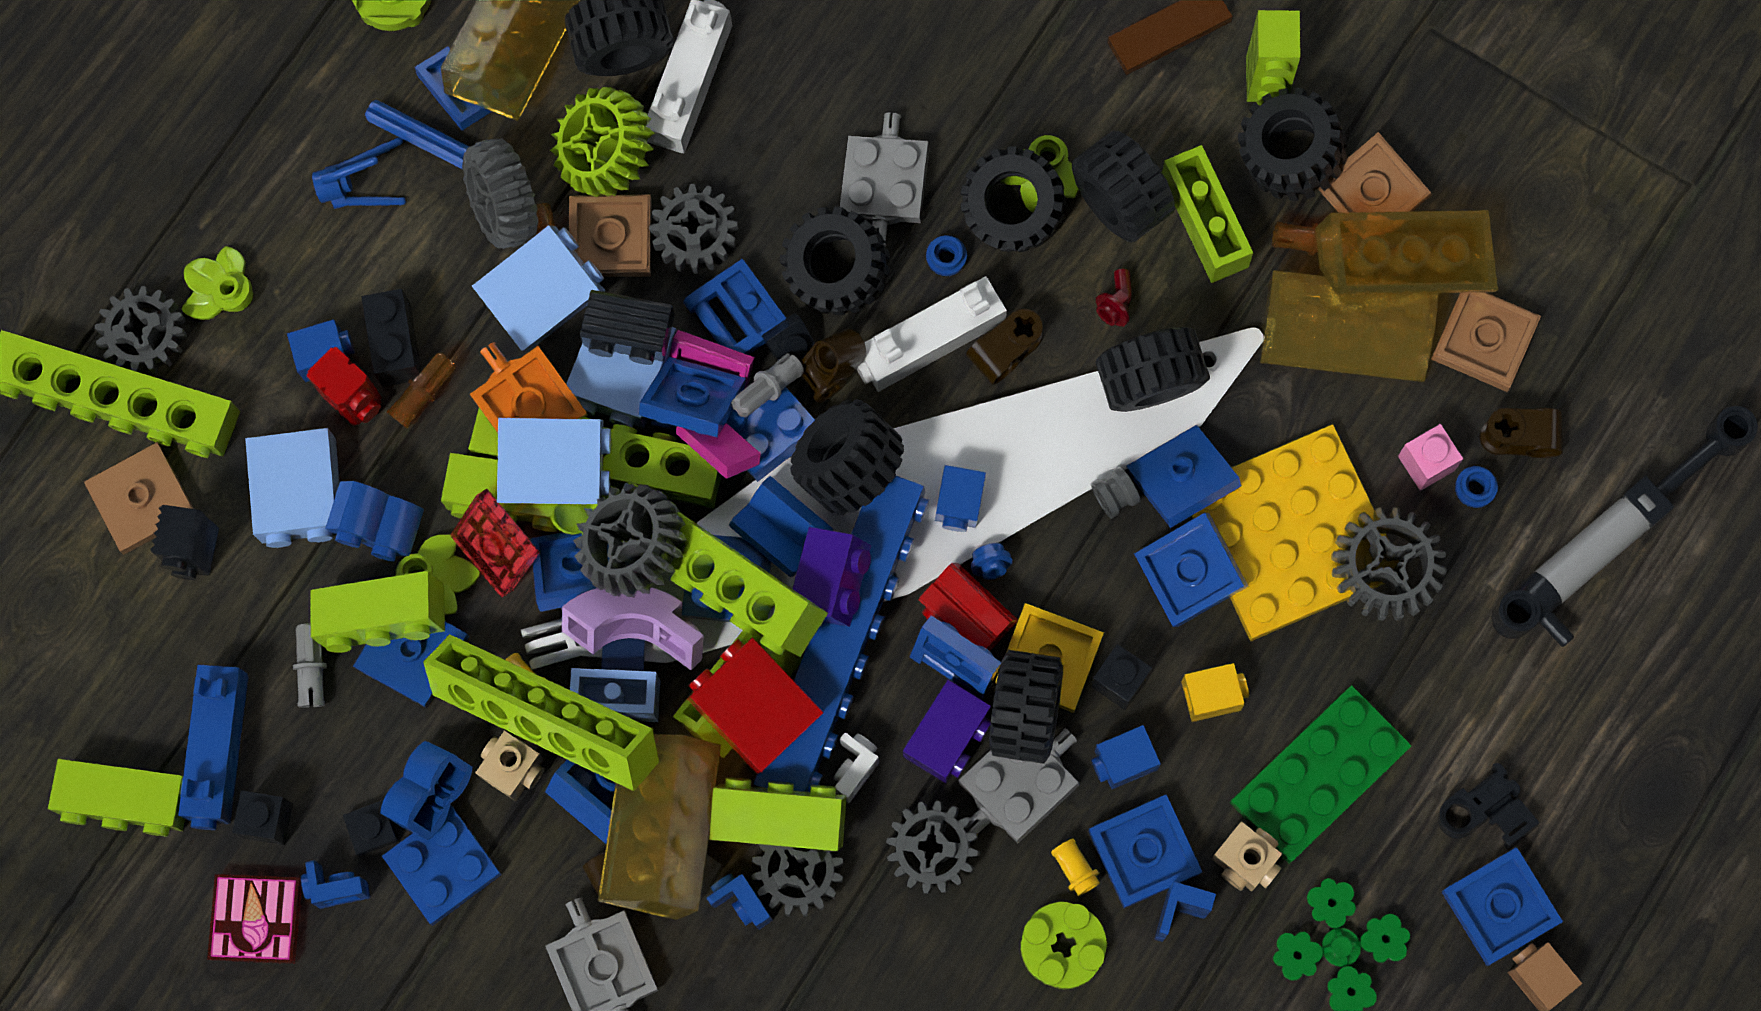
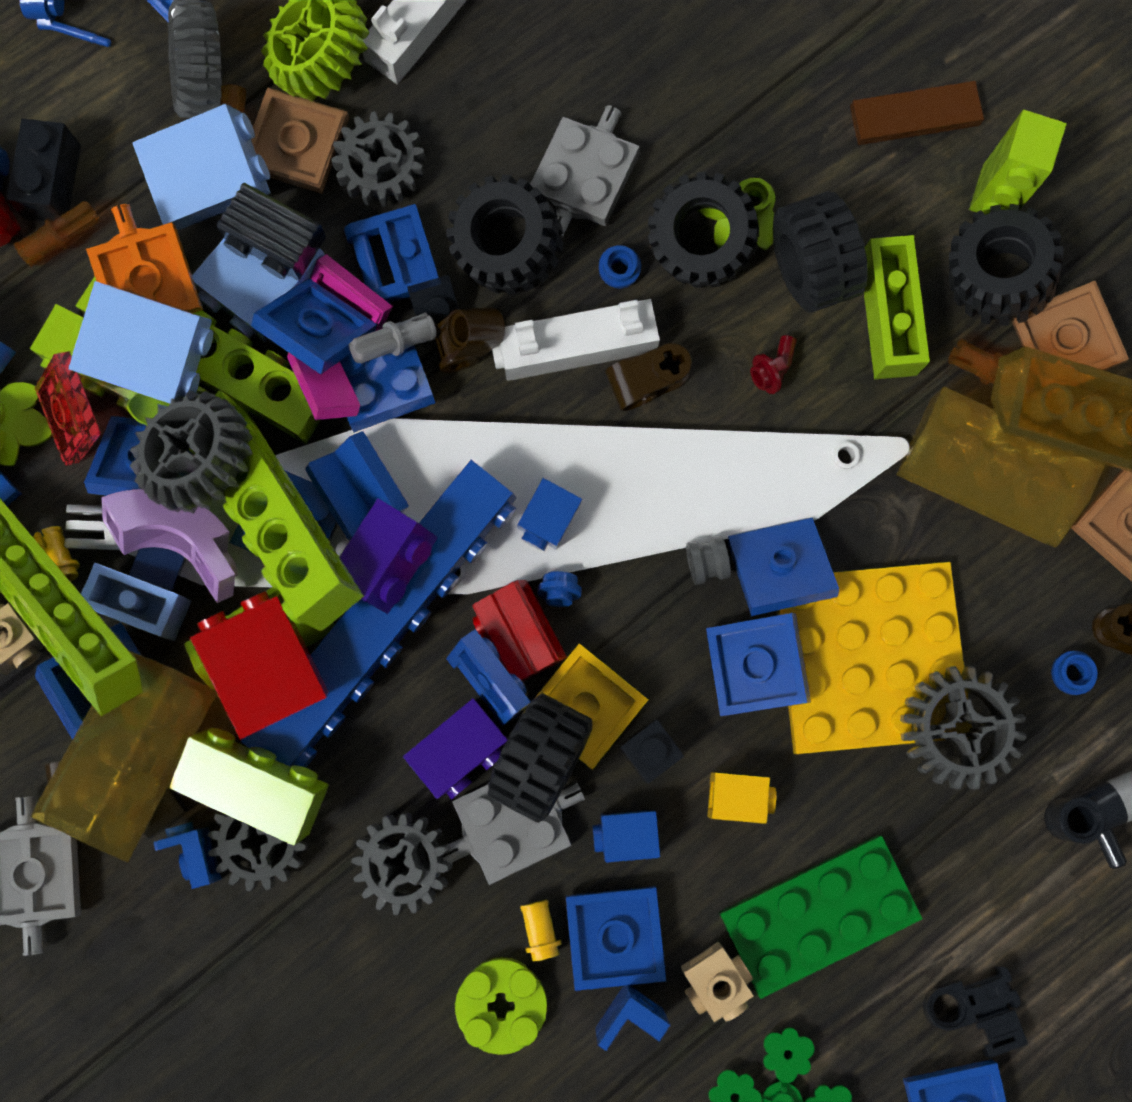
camera: 10 degrees right, 5 degrees up
black tyre [790,399,904,515] -> none
white bracket [833,733,879,803] -> none
black tyre [1095,327,1210,412] -> none
bright pink brick [1398,424,1463,491] -> none

